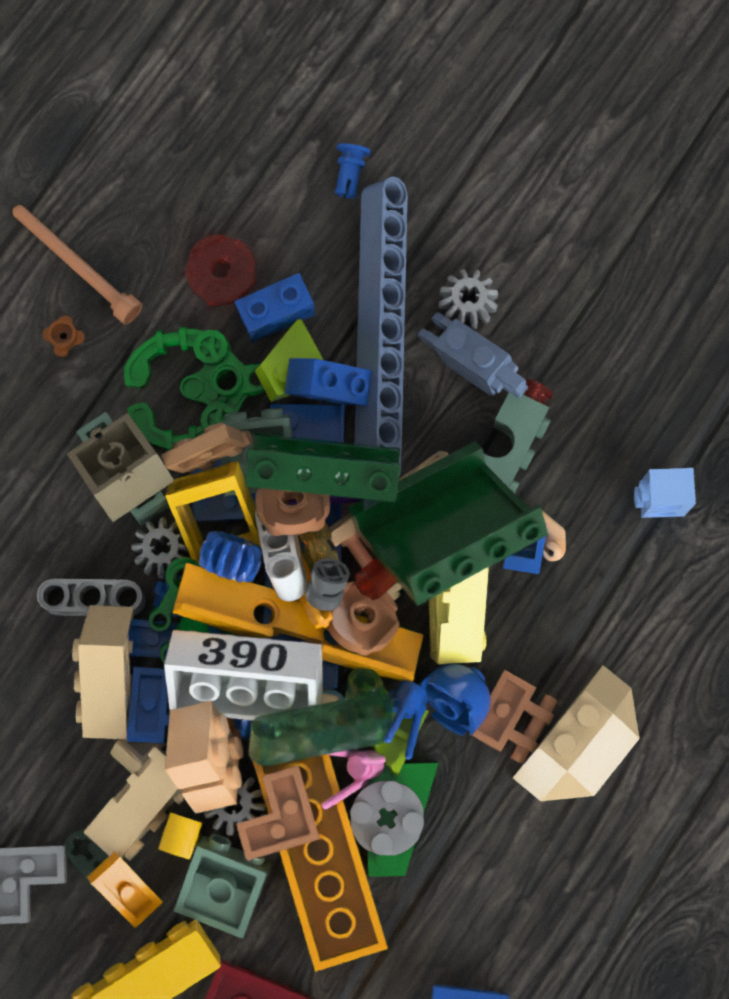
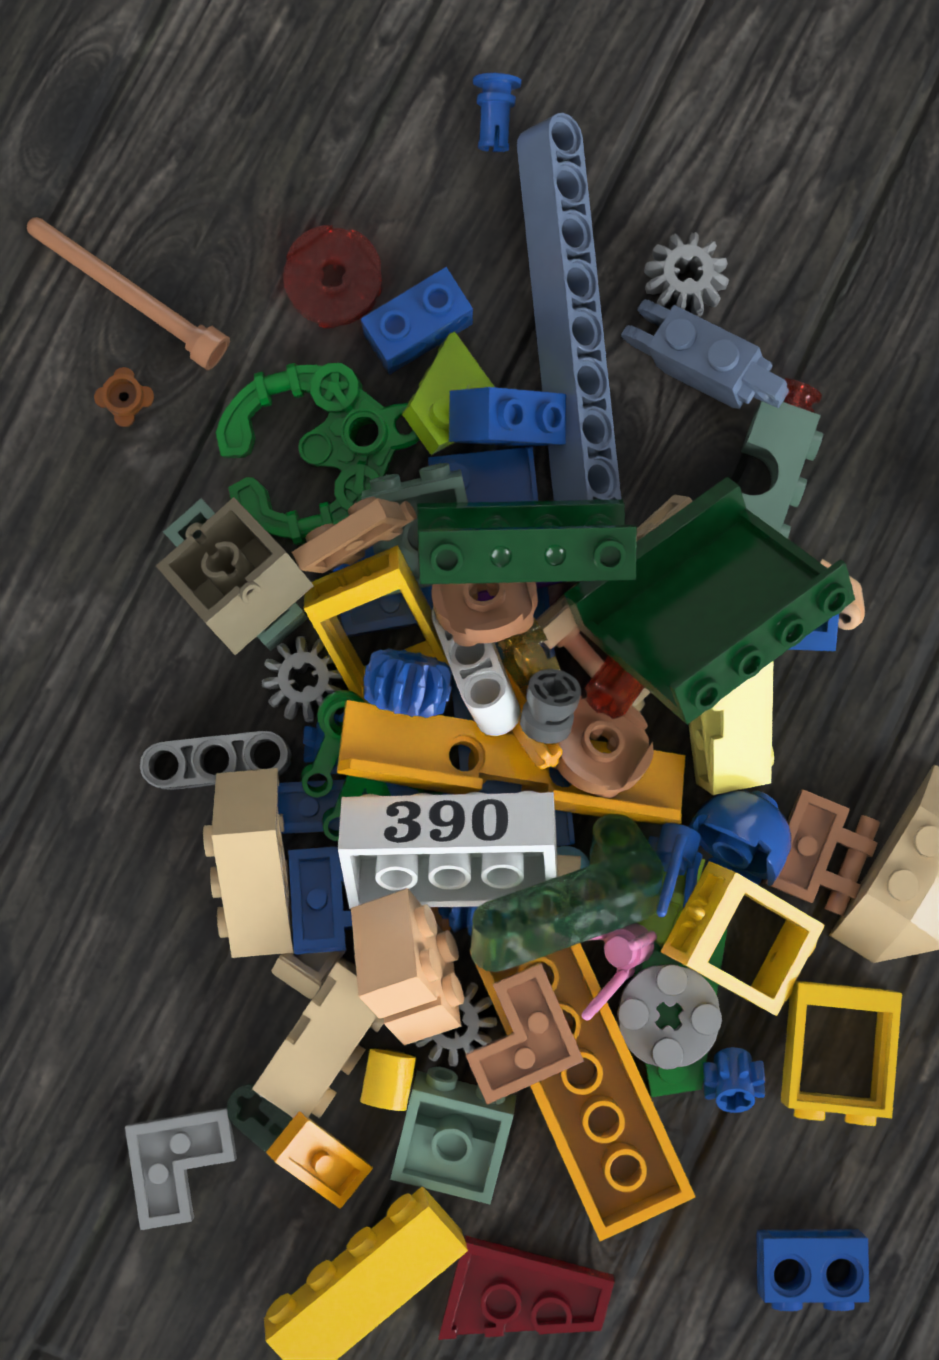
camera: 10 degrees left, 5 degrees up
none -> yellow window [661,861,825,1016]
none -> blue gear [703,1047,765,1113]
none -> yellow window [781,981,902,1126]

